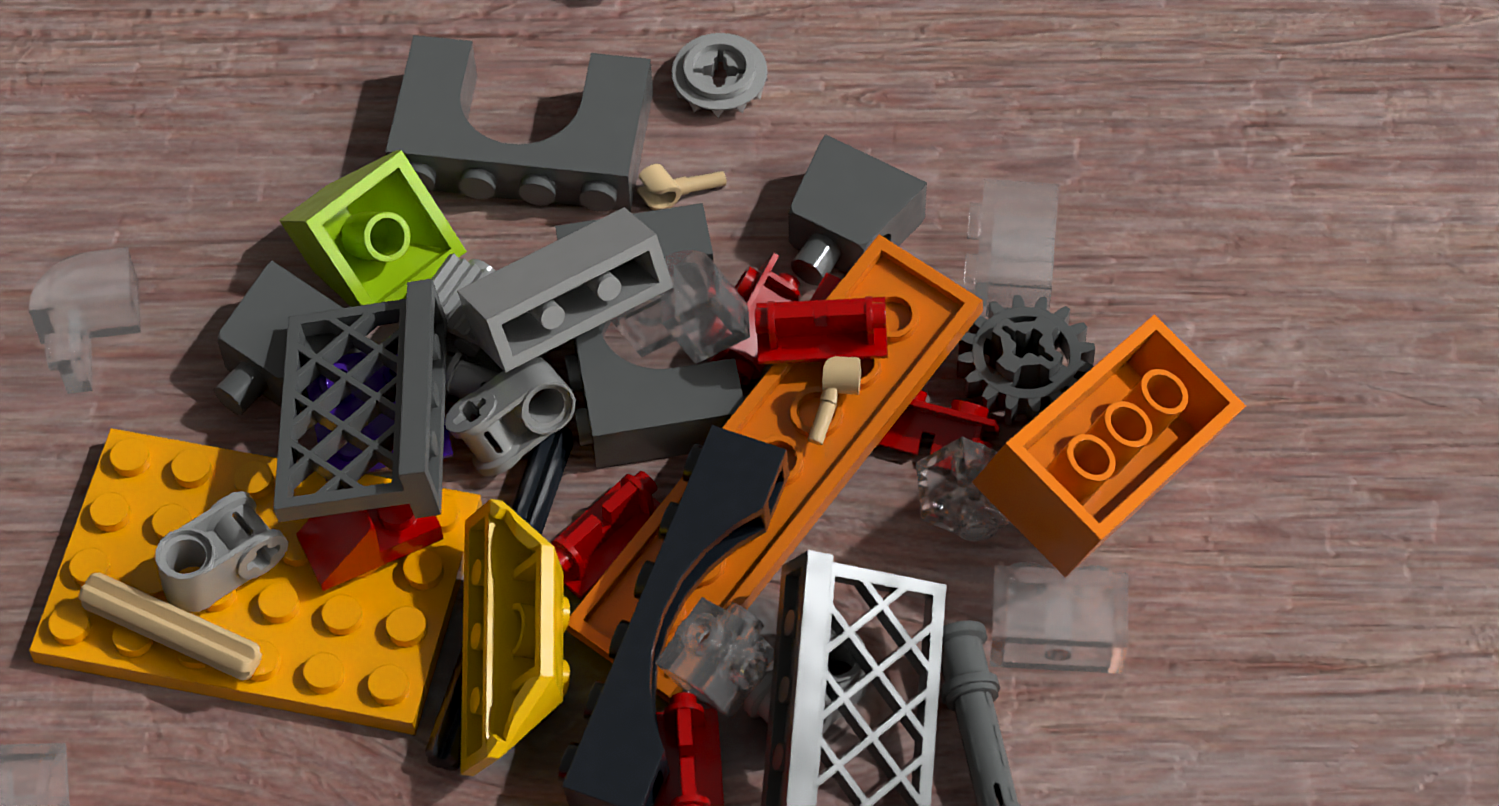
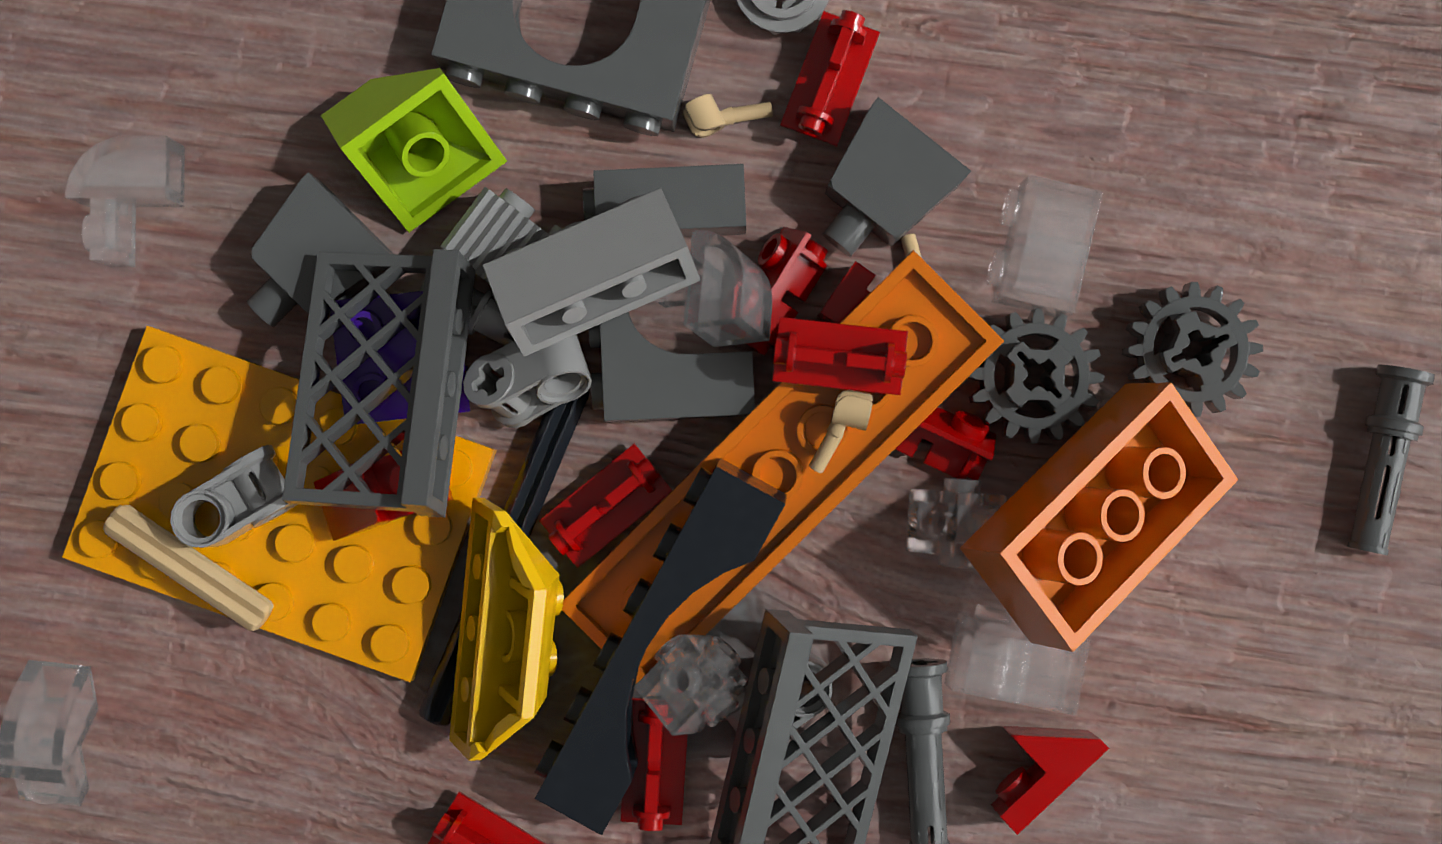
camera: 10 degrees right, 30 degrees up
none -> red hinge [780,10,880,147]
none -> red slope [991,726,1110,835]
none -> dark grey gear [1122,282,1263,417]
none -> dark grey pin [1347,364,1435,555]

